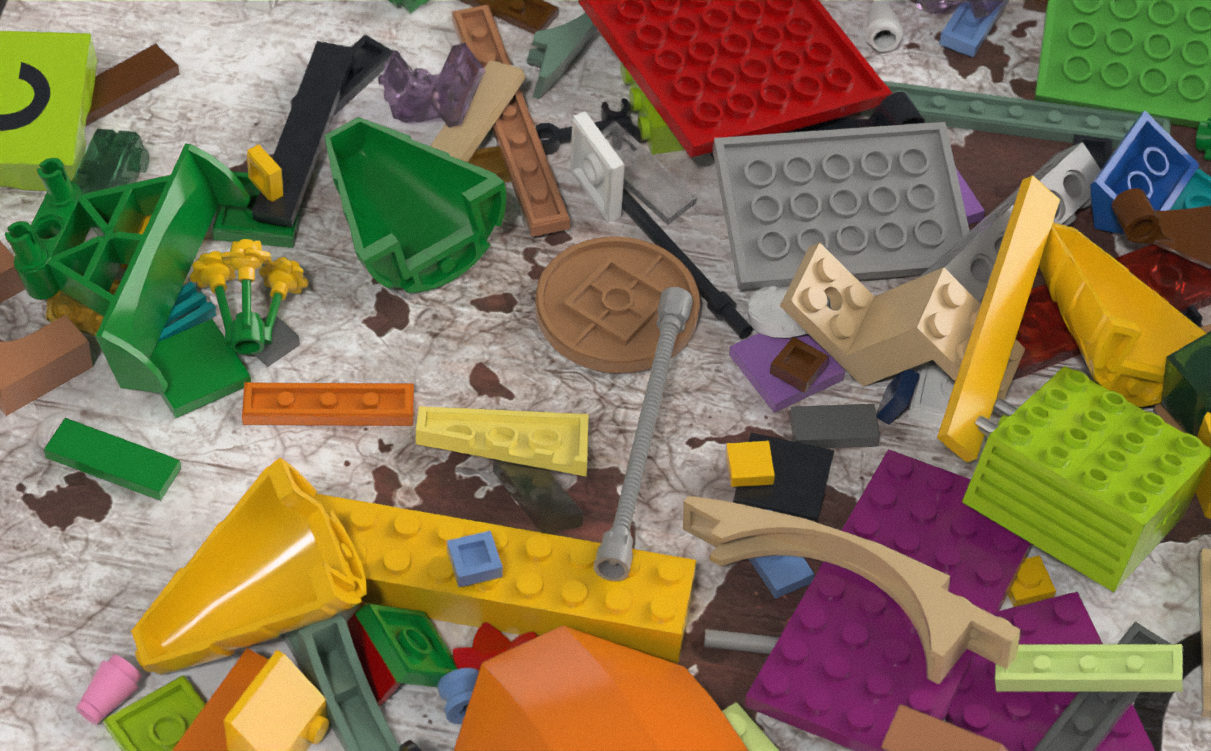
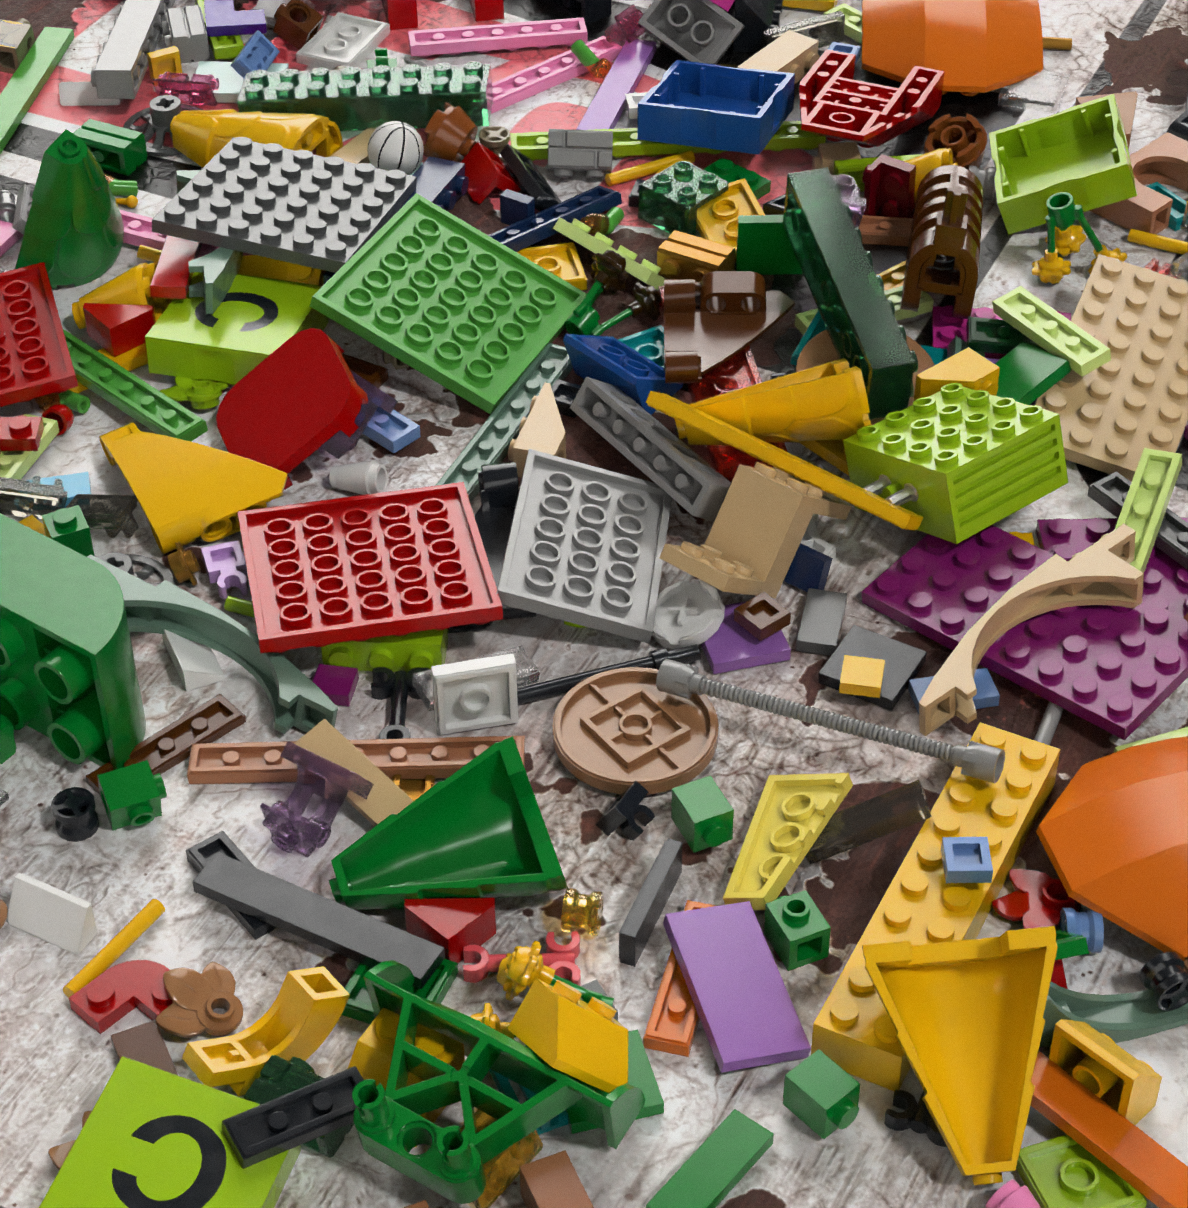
camera: 70 degrees left, 10 degrees down
yellow tile [246,144,283,202] -> none
none -> yellow bar [63,899,165,998]
none -> plate [69,960,173,1034]
none -> medium nougat plate [155,961,243,1038]
none -> yellow arch [182,966,350,1096]
none -> black tile [222,1066,364,1169]
none -> magenta tile [313,664,359,706]
none -> red slope [404,898,496,964]
none -> coral bar [463,931,581,986]
none -> yellow slope [507,978,628,1093]
none -> tan slope [508,382,566,478]
none -> clear yellow wheel [561,888,604,936]
none -> black tile [595,781,655,841]
none -> black tile [619,838,683,967]
none -> medium lavender tile [663,901,811,1073]
none -> green brick [671,775,734,853]
none -> green brick [764,890,831,971]
none -> green brick [783,1049,860,1139]

